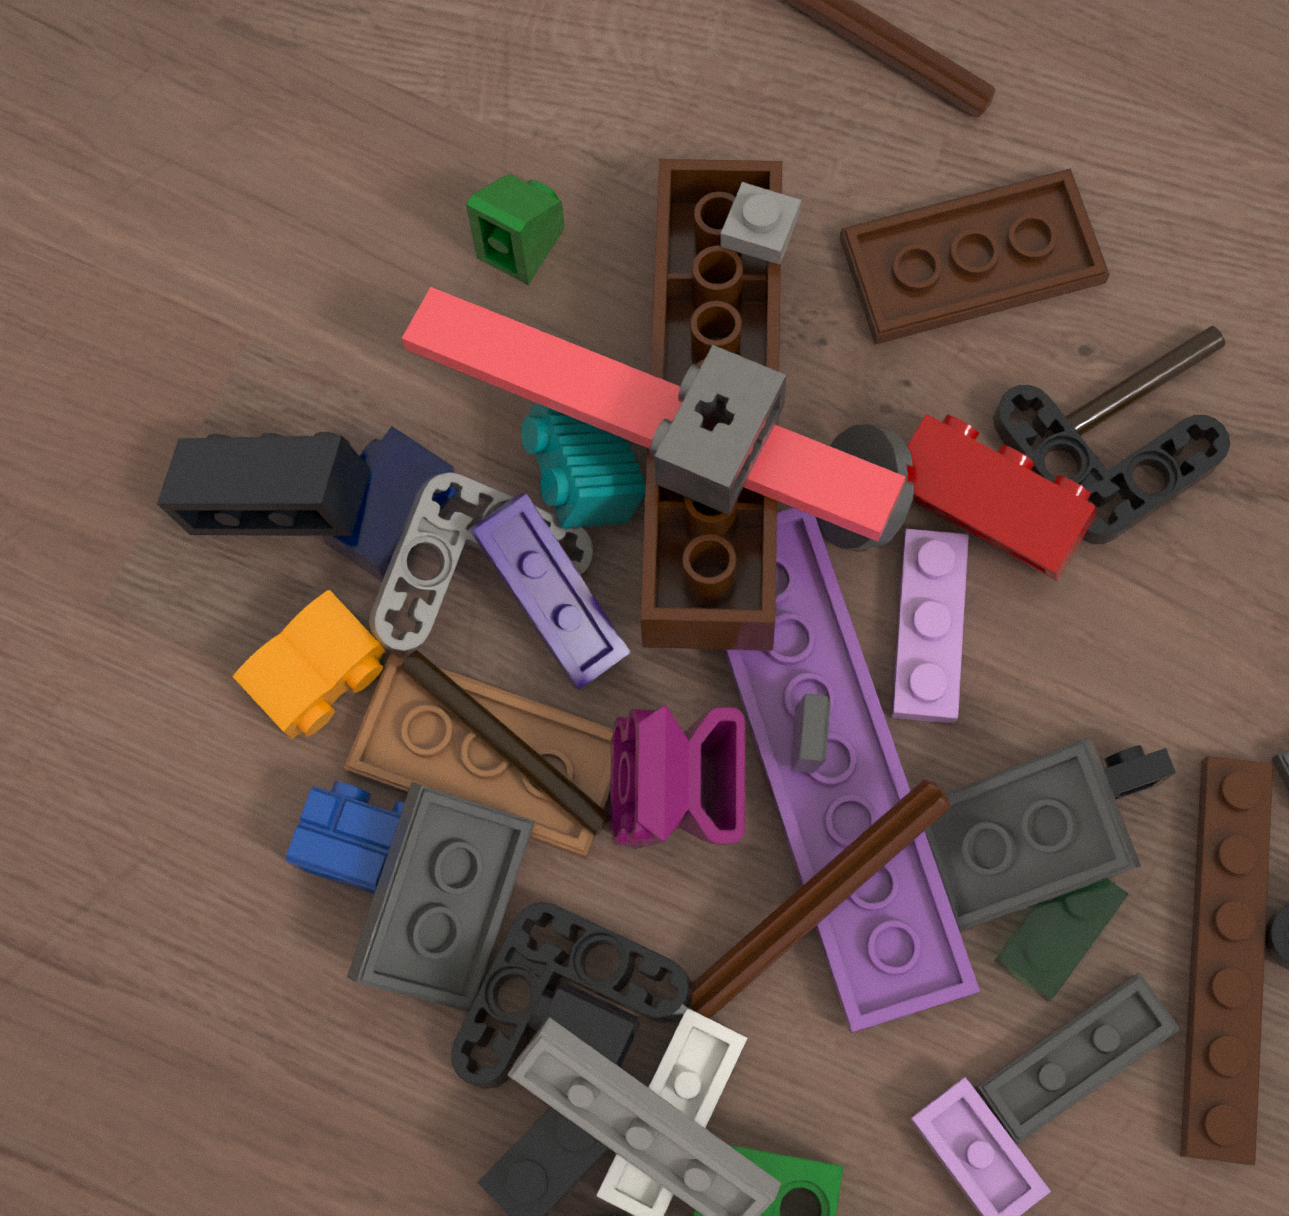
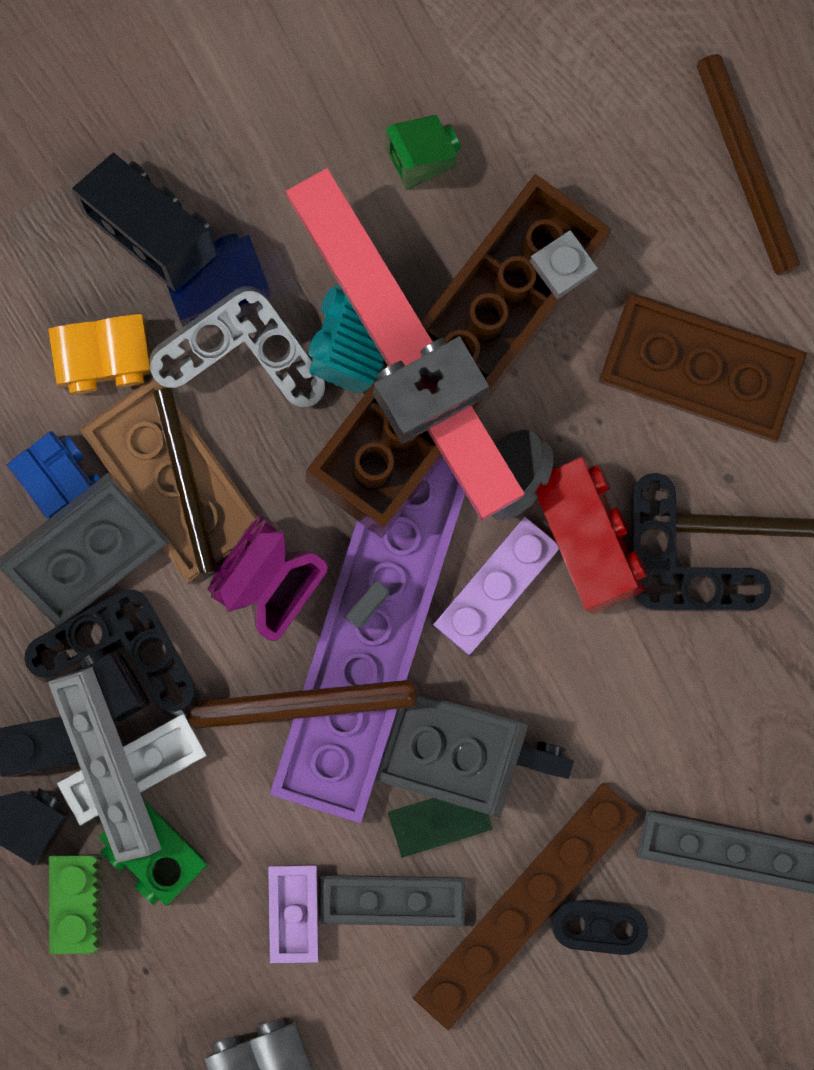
camera: 30 degrees right, 10 degrees up
plate [469,493,631,689] -> none

